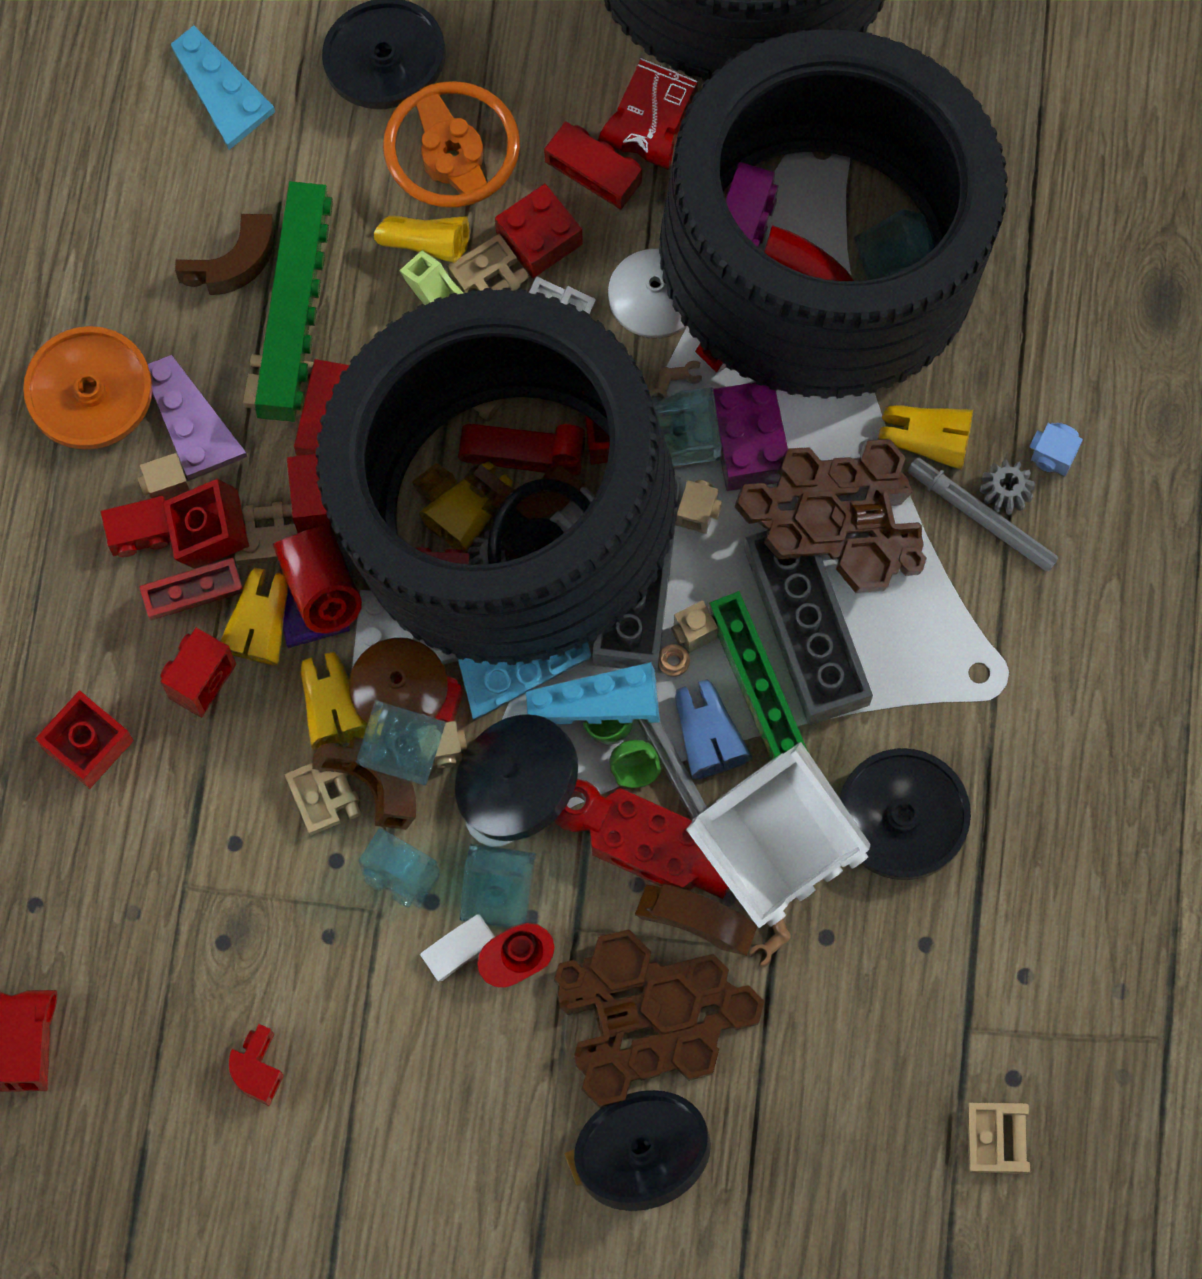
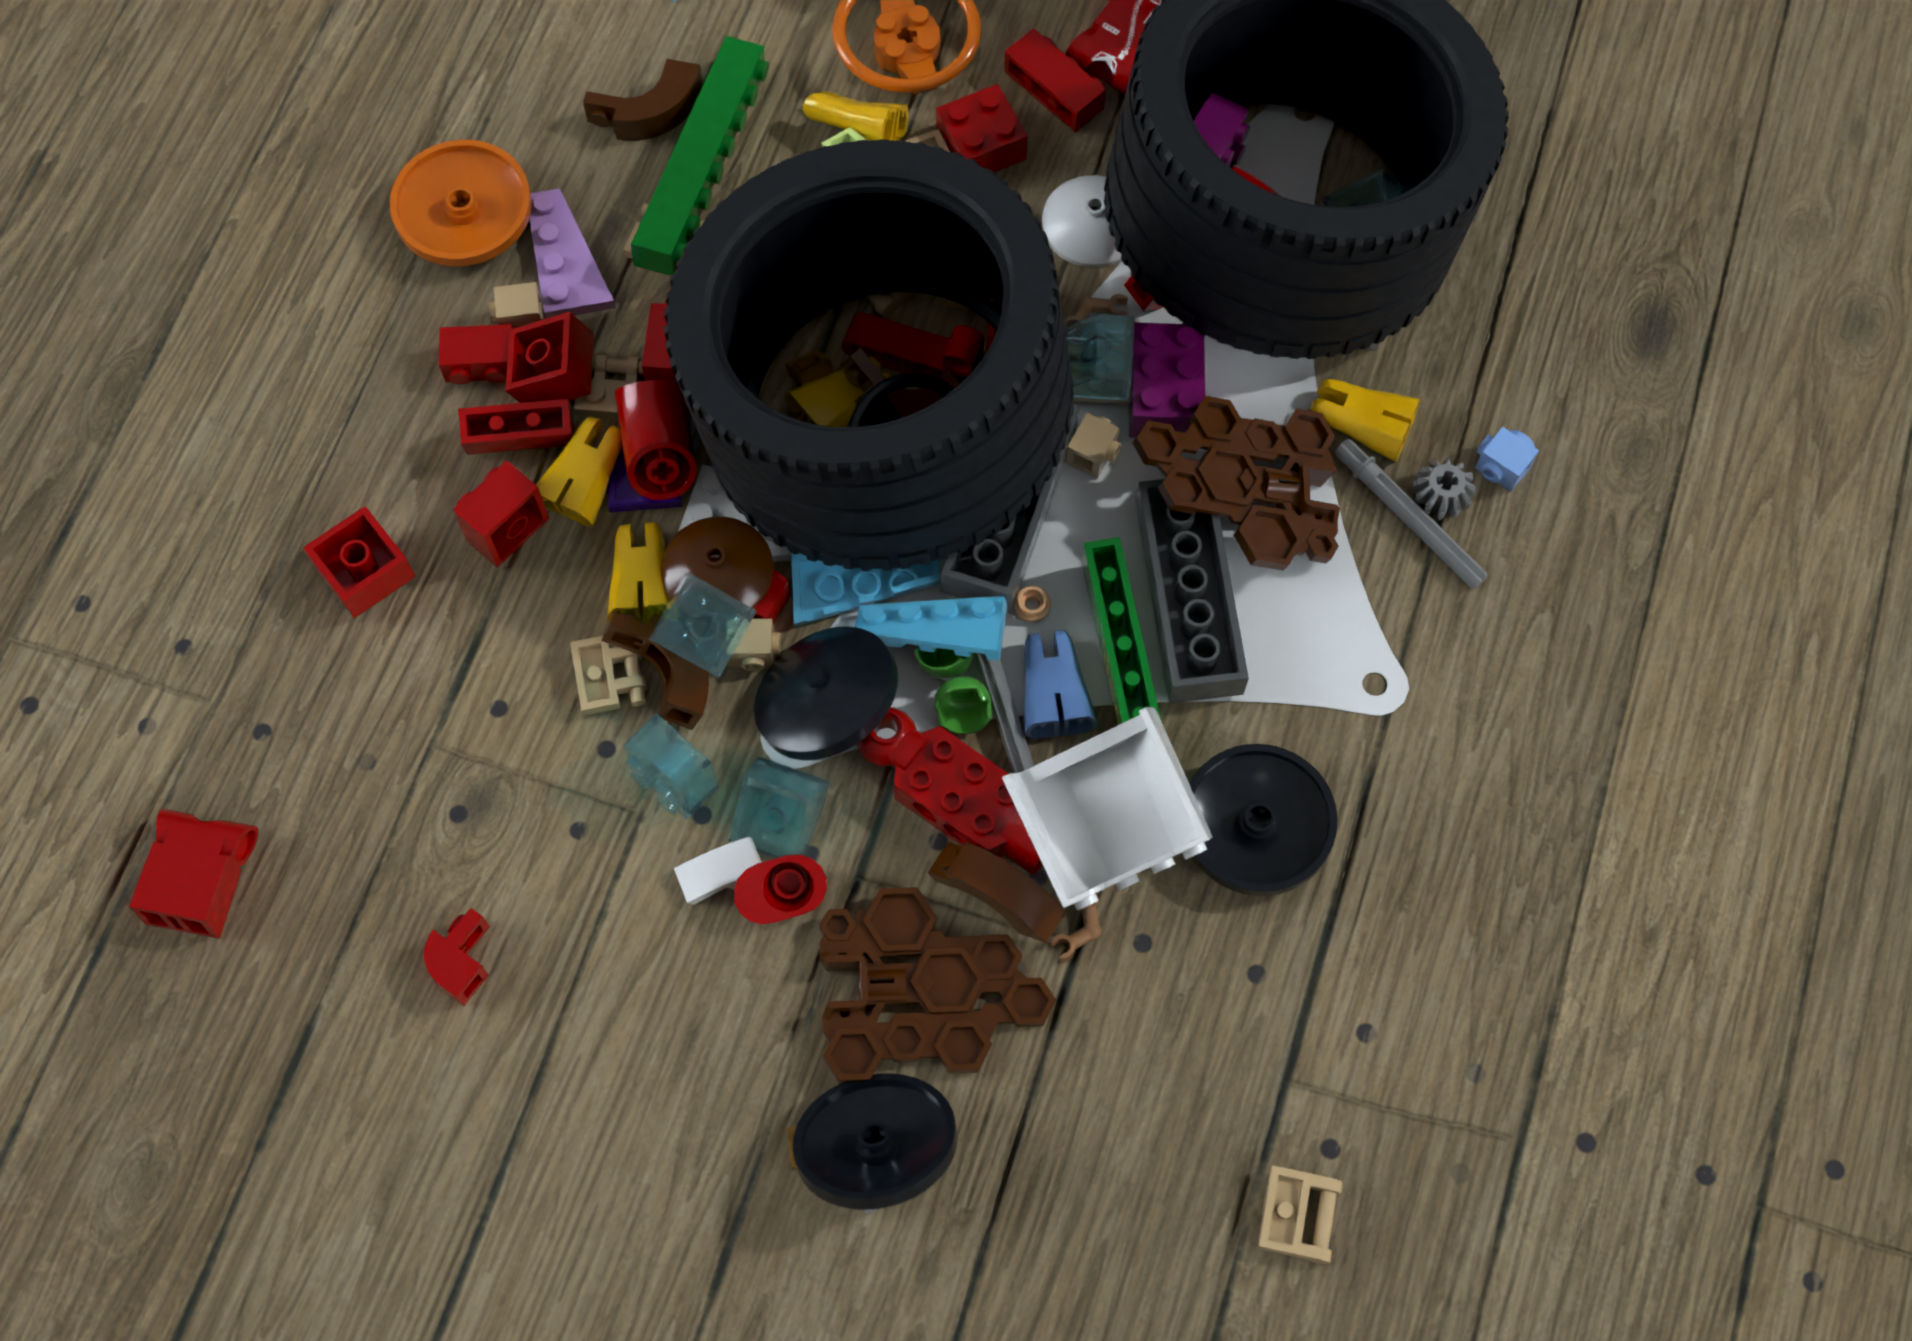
camera: 10 degrees right, 5 degrees down
tan brick [671,600,718,653] -> none

